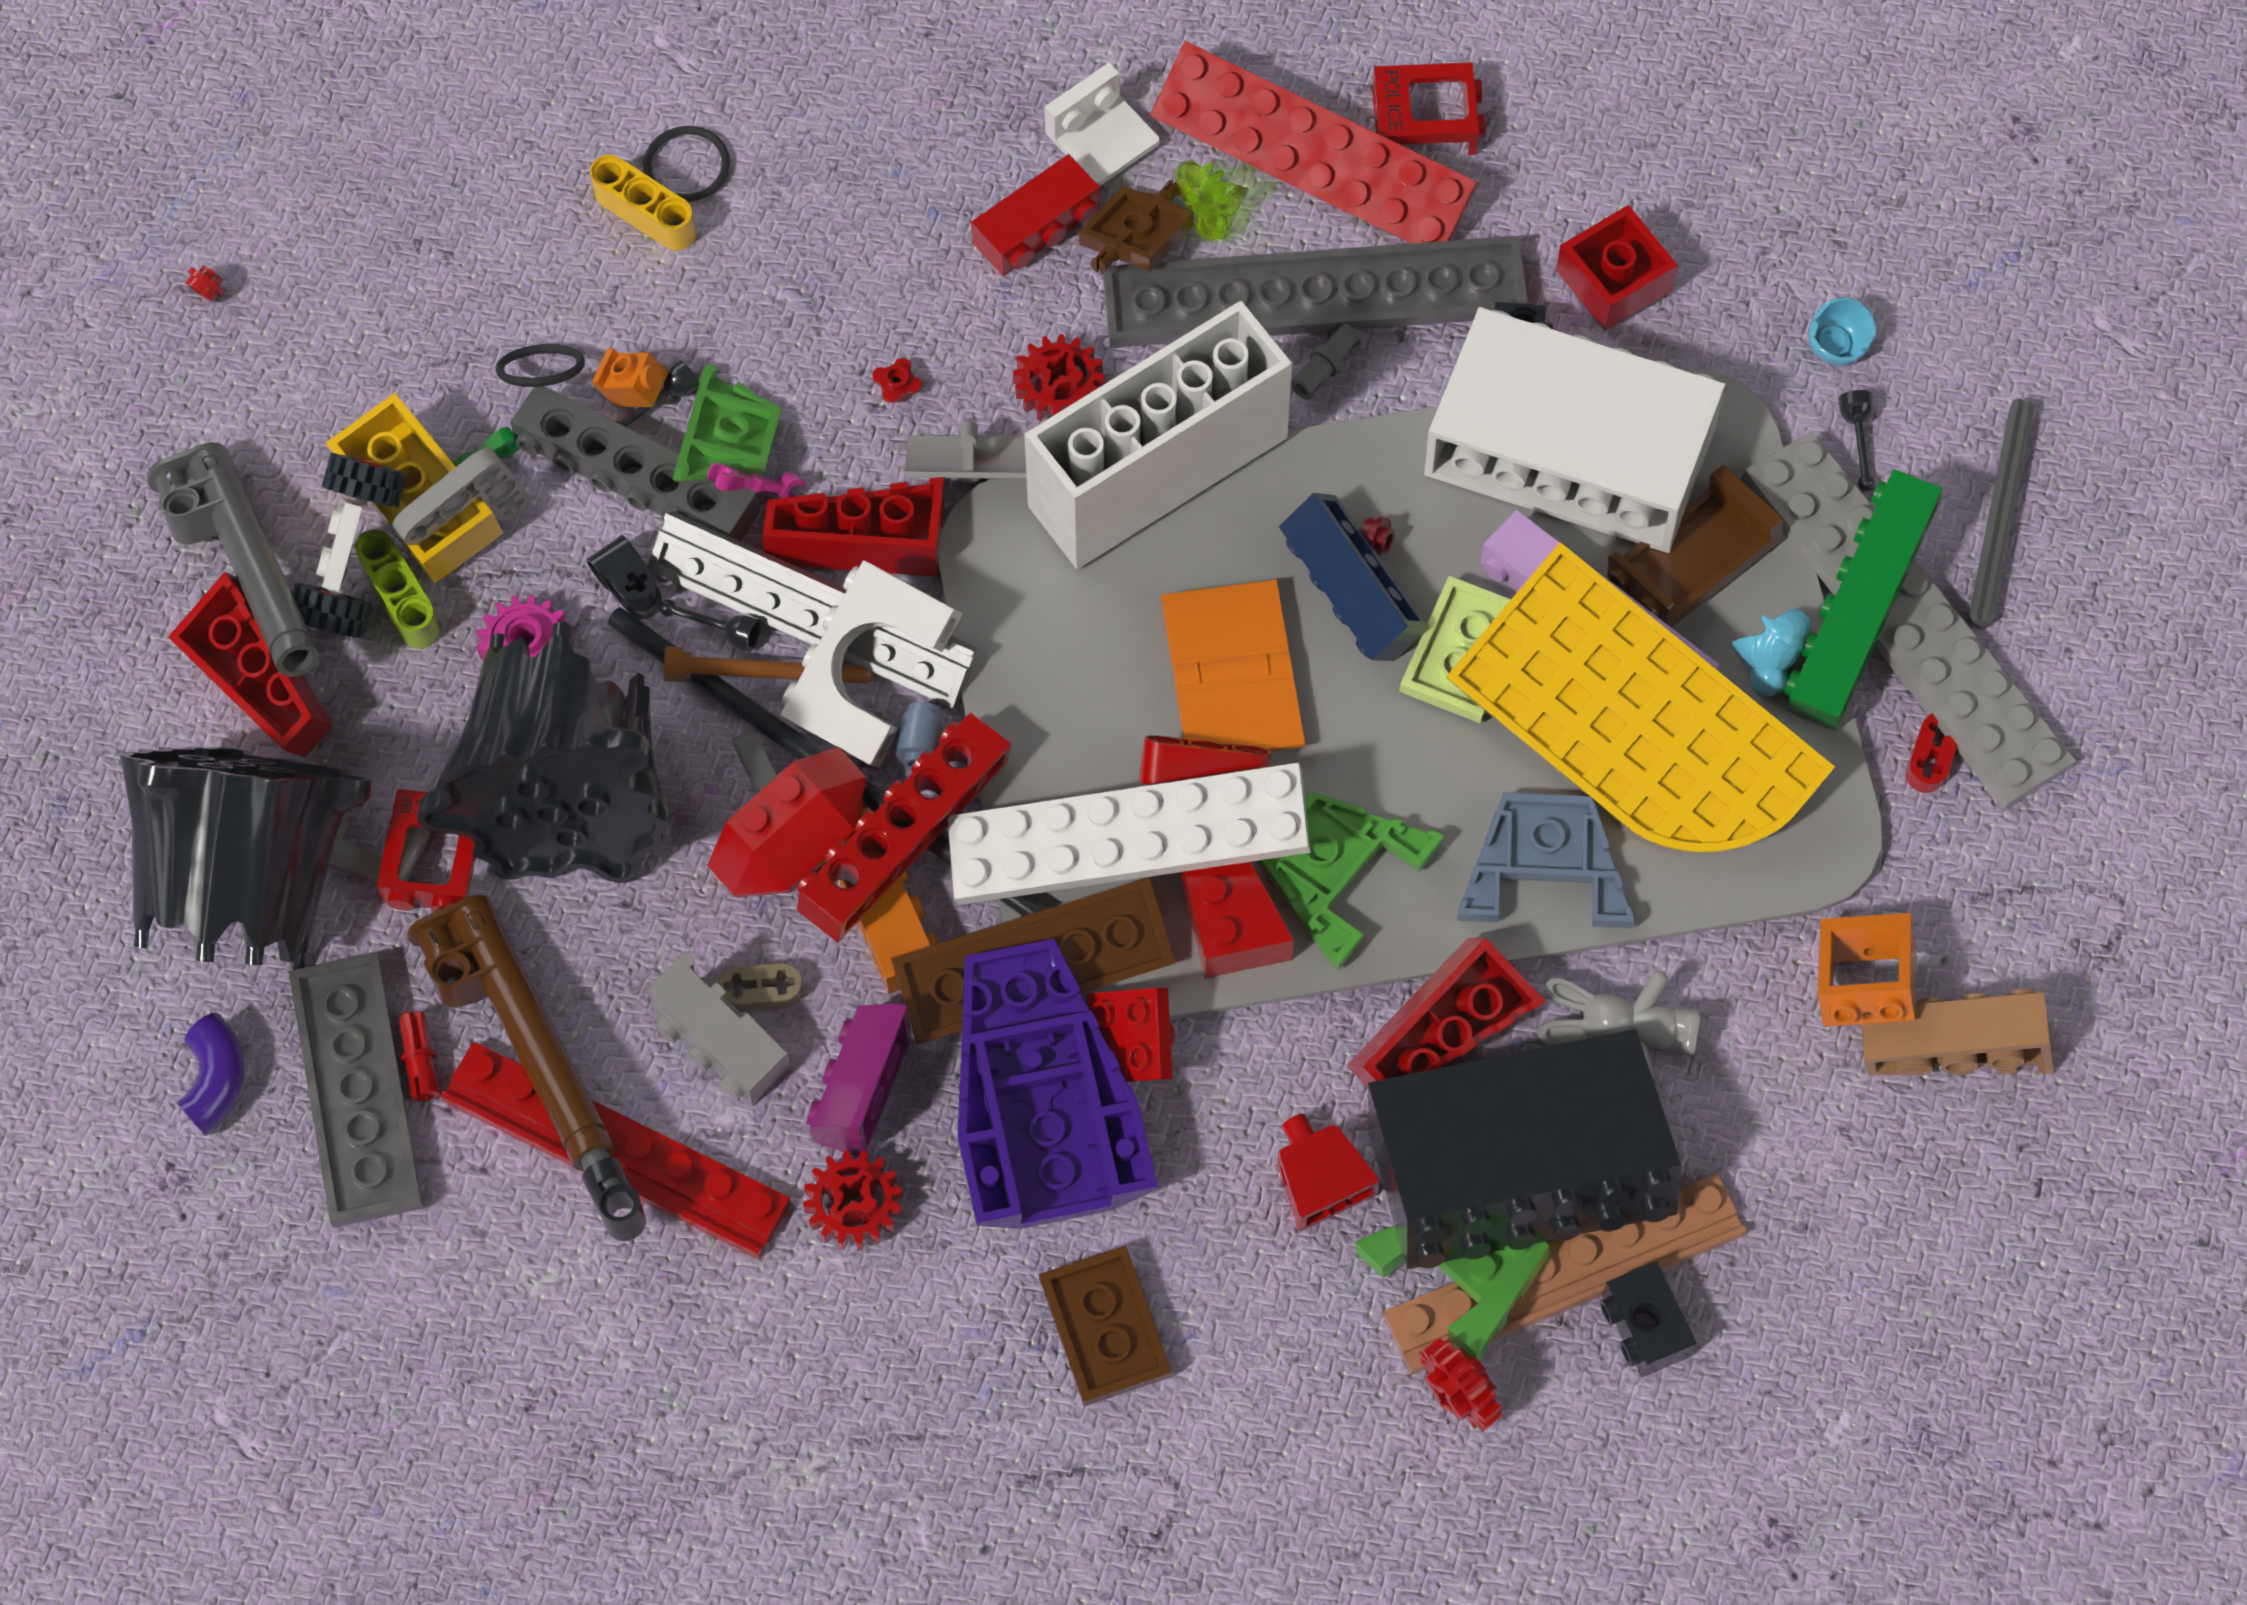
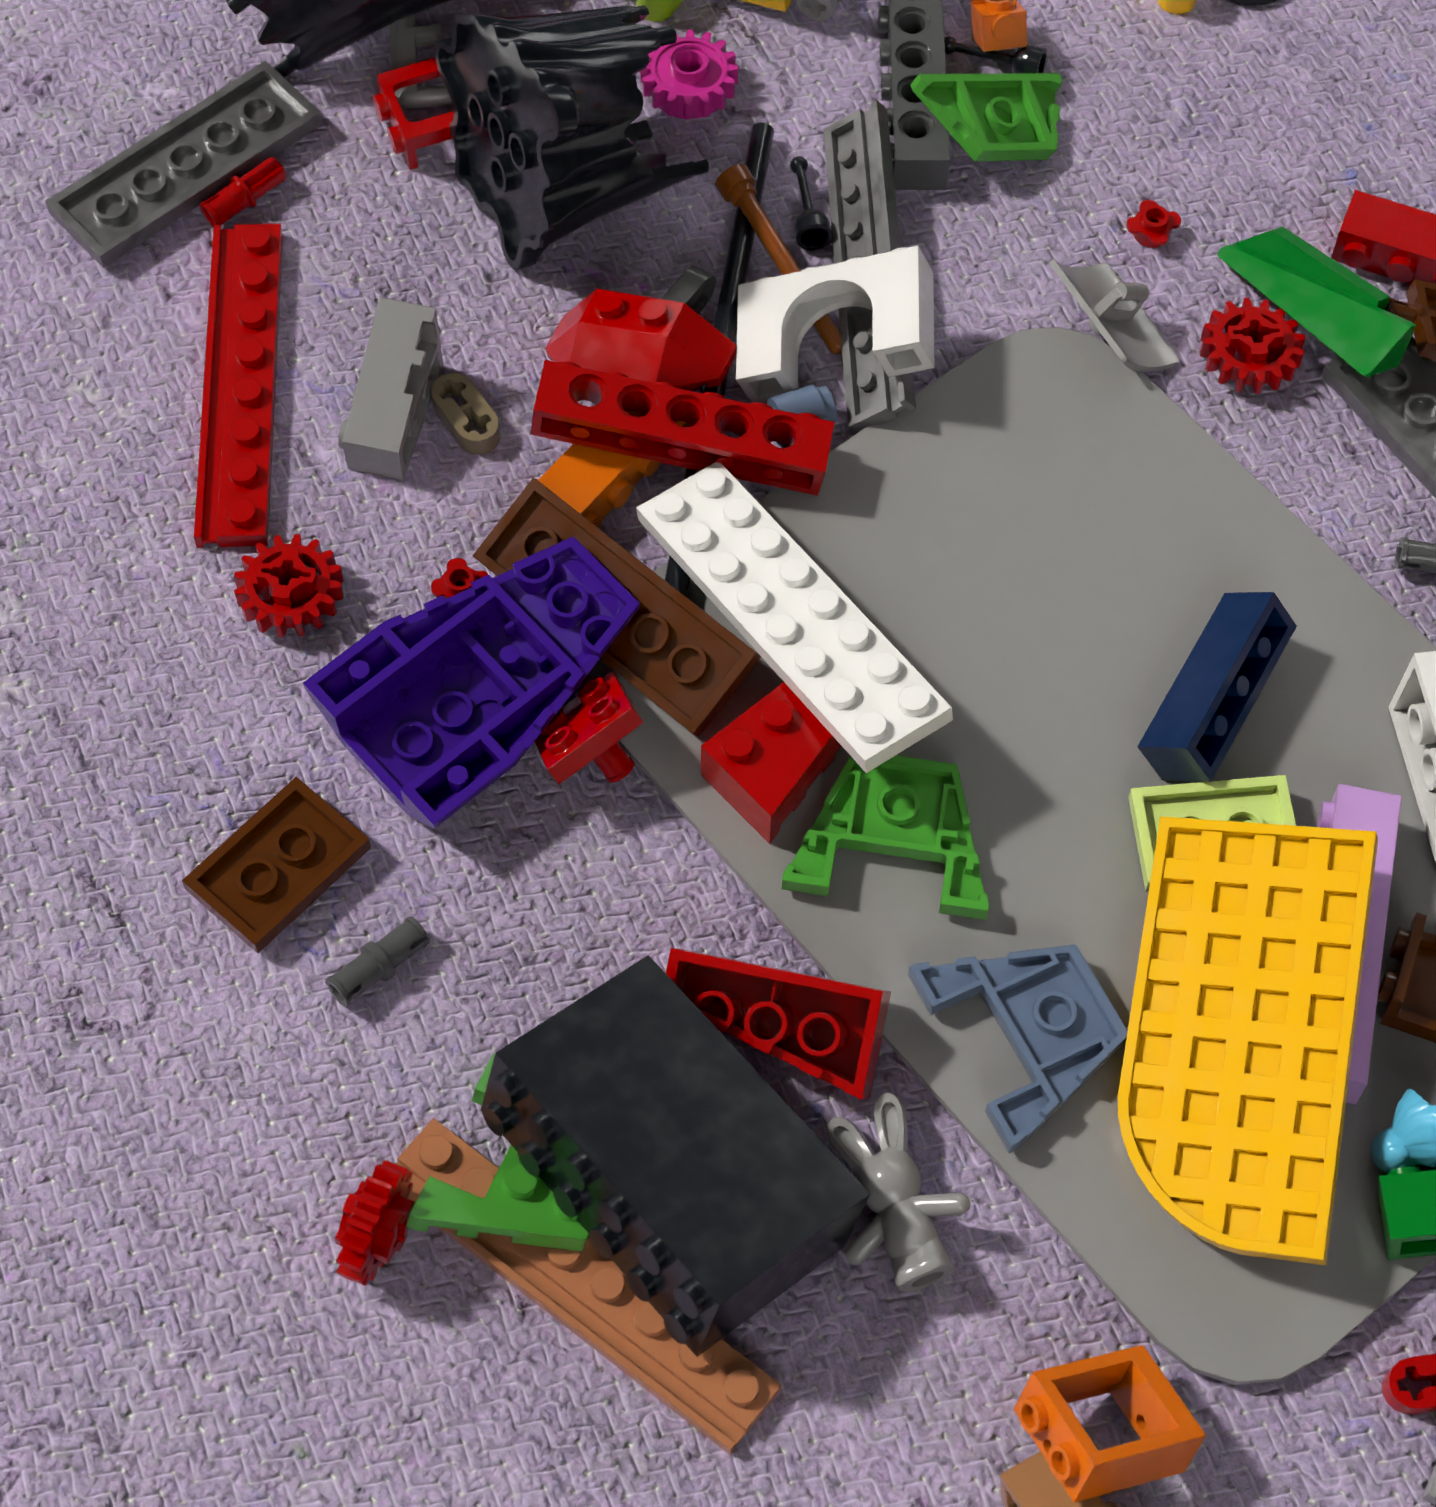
camera: 60 degrees right, 5 degrees down
dark purple cylinder [176,1013,245,1136] -> none
reddish brown piece [407,895,646,1241] -> none
black piece [586,535,662,619] -> none
dark pink piece [706,463,806,498] -> none
red wedge [763,477,945,577] -> none
magenta slope [806,1003,911,1157] -> none
white brick [1024,301,1292,569] -> none
red beam [1138,735,1271,785] -> none
orange piece [1161,579,1305,751] -> none
red torso [1277,1113,1379,1232] -> none
dark red plate [1361,516,1395,557] -> none
black brick [1599,1261,1697,1377] -> none
none -> dark grey pin [325,916,430,1007]
none -> red plate [431,558,489,599]
none -> green wedge [1217,227,1416,377]

